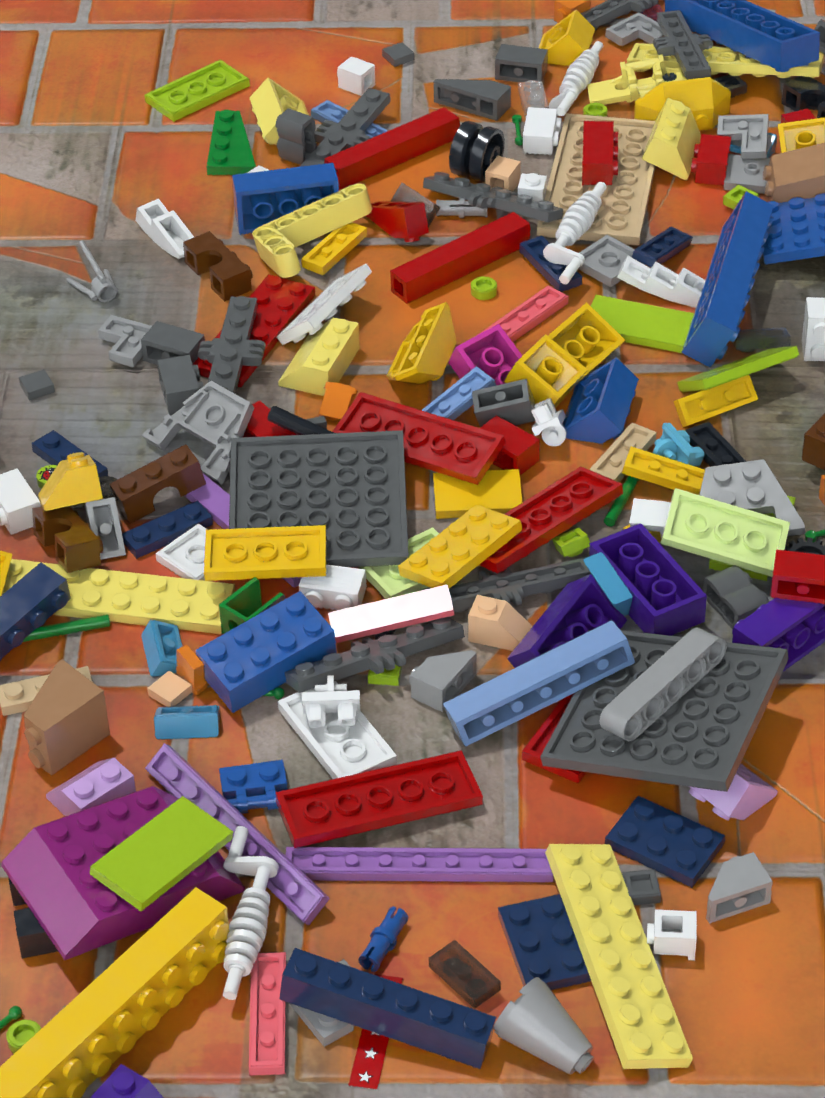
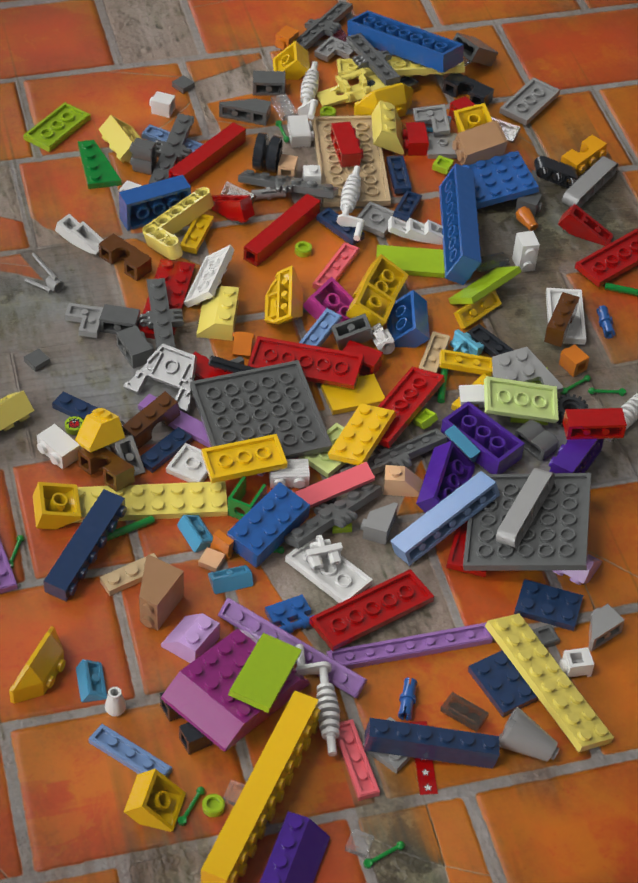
camera: 20 degrees left, 5 degrees up
none -> dark blue plate [386,155,412,194]

